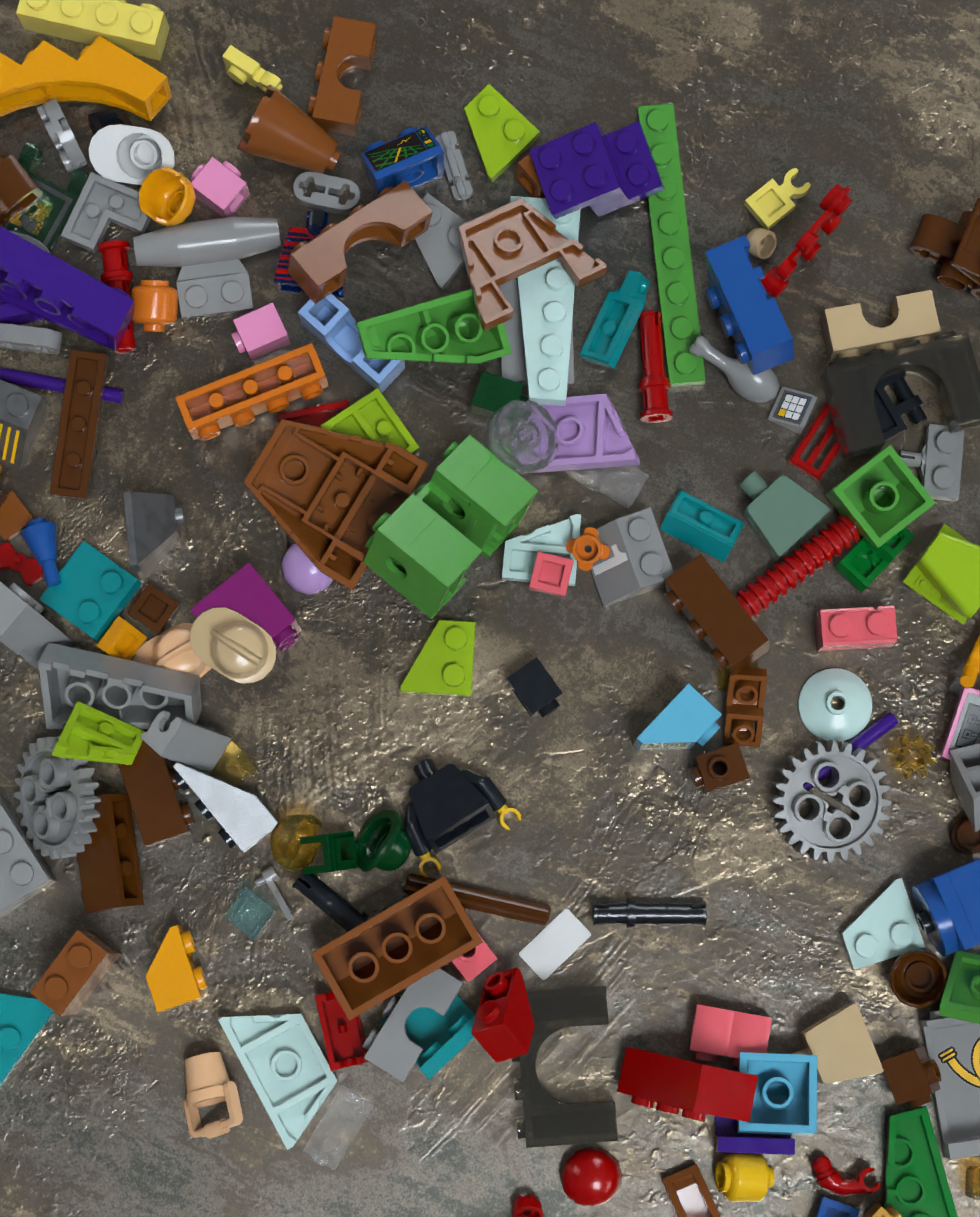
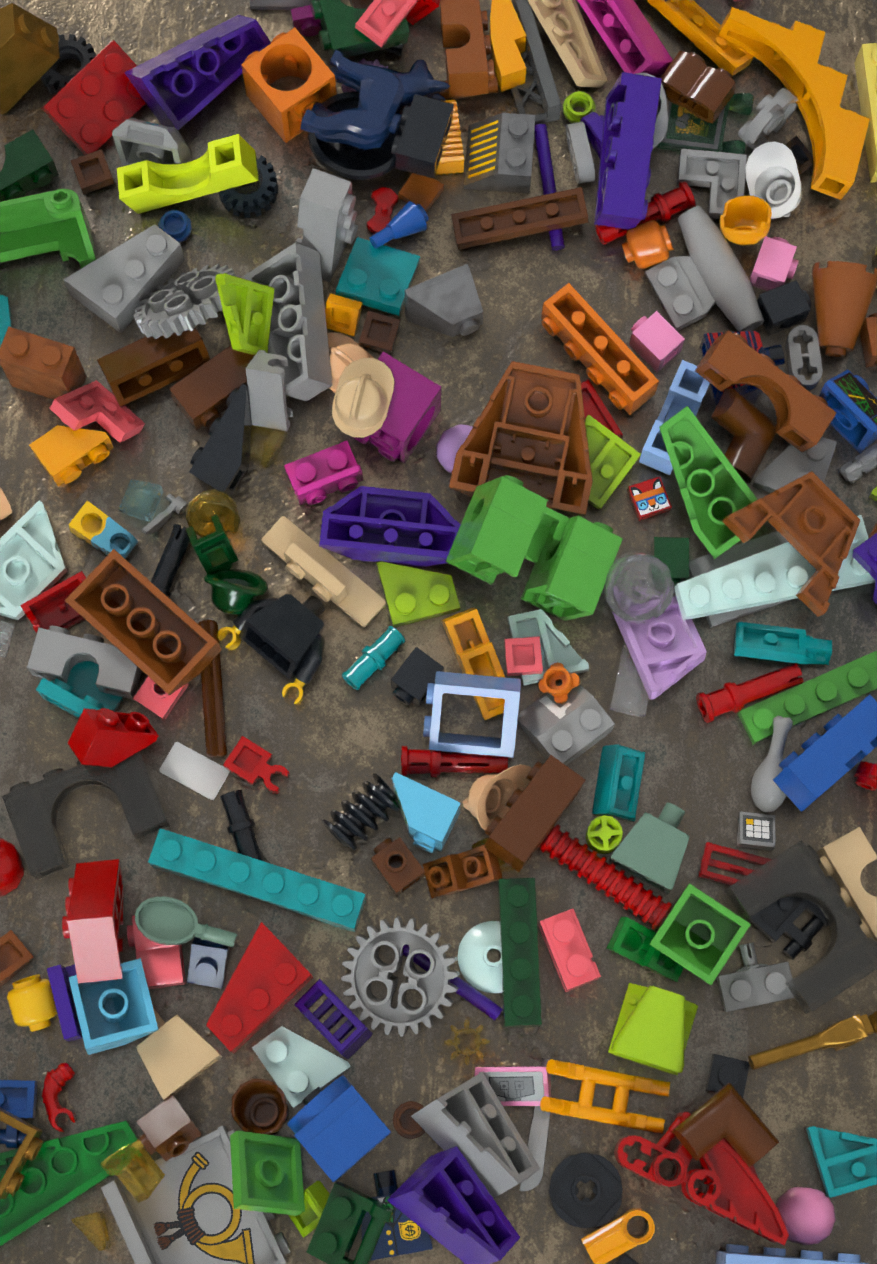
camera: 70 degrees right, 5 degrees down
none -> coral plate [50,380,145,443]
none -> leg [69,500,138,559]
none -> clear yellow tile [100,1139,165,1203]
none -> sand green piece [135,896,237,948]
none -> teal arch [148,828,367,933]
none -> bracket [187,937,230,989]
none -> red wedge [206,922,313,1054]
none -> red plate [223,736,290,794]
none -> tan bracket [262,516,386,627]
none -> dark pink bracket [284,440,363,505]
none -> dark purple slope [294,979,373,1059]
none -> dark purple wedge [319,486,461,567]
none -> black piece [321,773,400,850]
none -> teal pin [342,626,406,690]
none -> red pin [401,746,508,778]
none -> medium blue window [423,671,521,758]
none -> light orange slope [441,607,506,720]
none -> light nougat piece [462,764,532,831]
none -> dark green arch [497,878,542,1028]
none -> lime wheel [585,815,623,855]
none -> tile [627,476,672,521]
none -> reddish brown brick [711,388,777,483]
none -> black brick [757,280,811,336]

